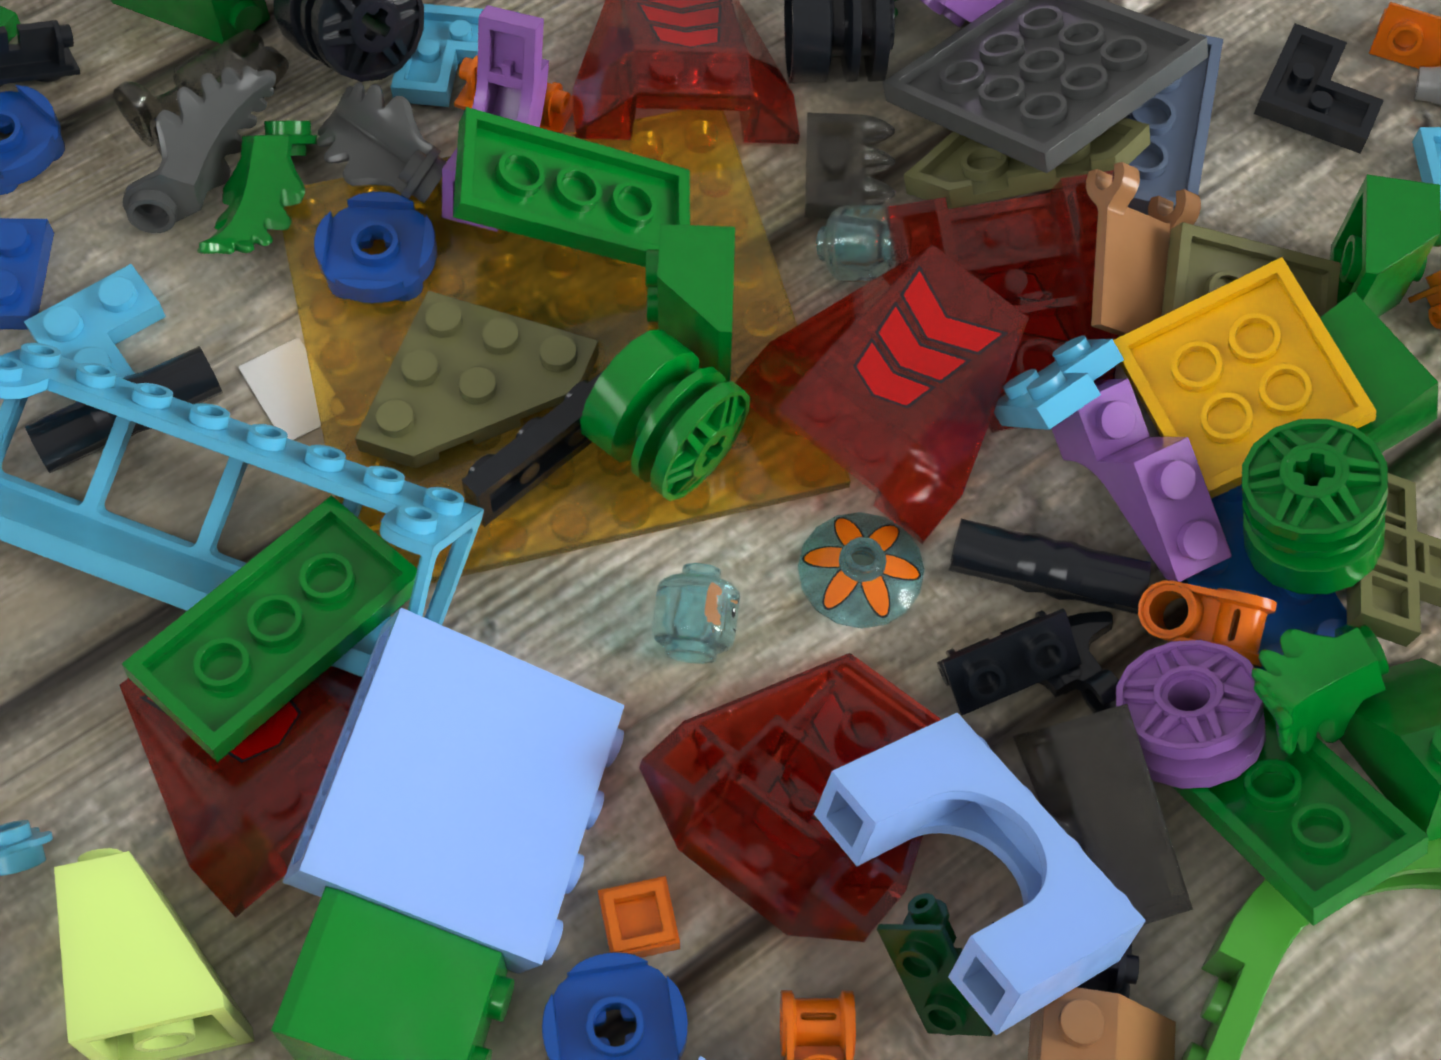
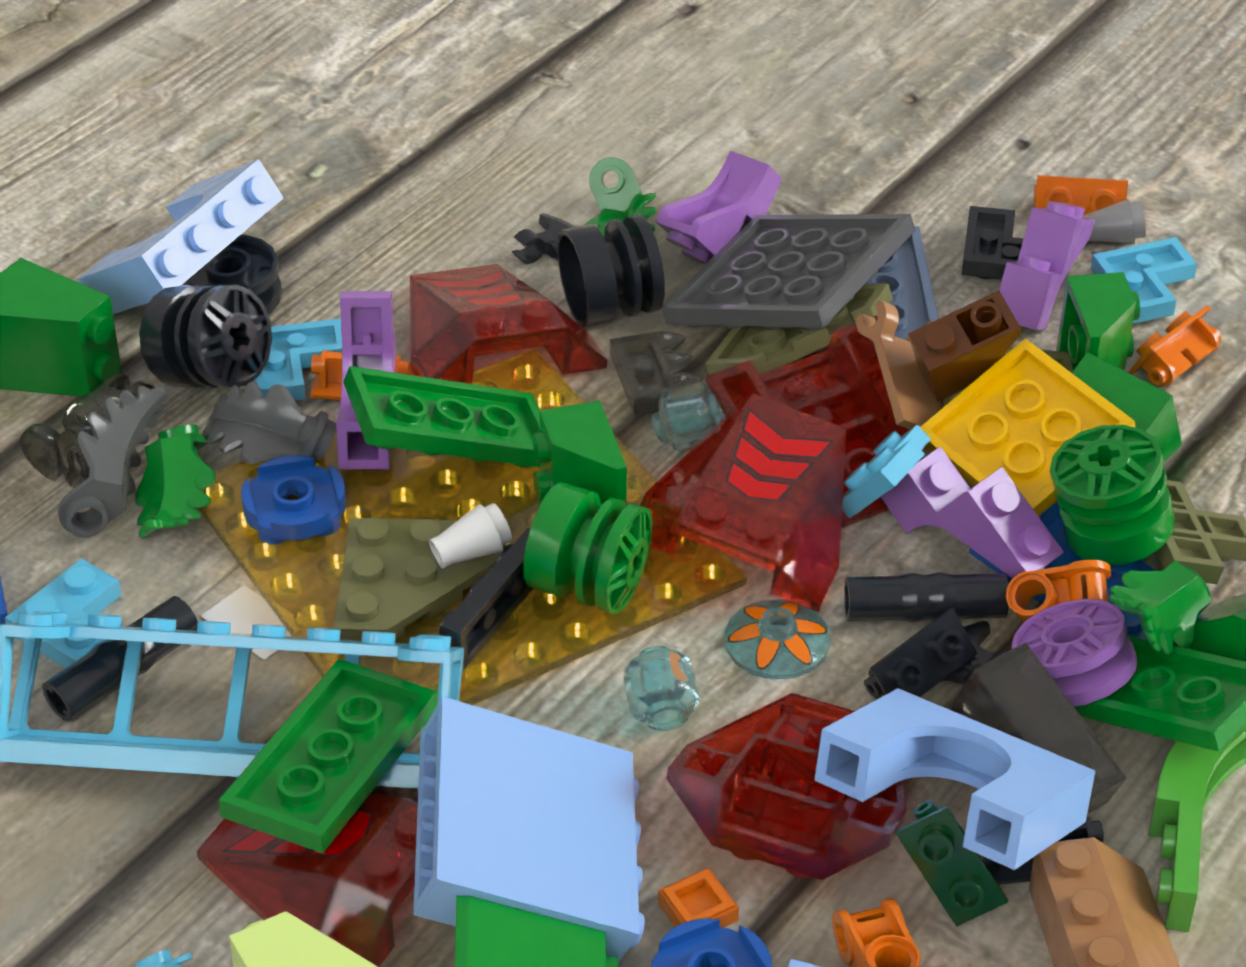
camera: 15 degrees left, 20 degrees down
none -> white cone [429,503,512,568]
none -> reddish brown slope [908,290,1022,401]
none -> medium lavender arch [999,201,1095,330]

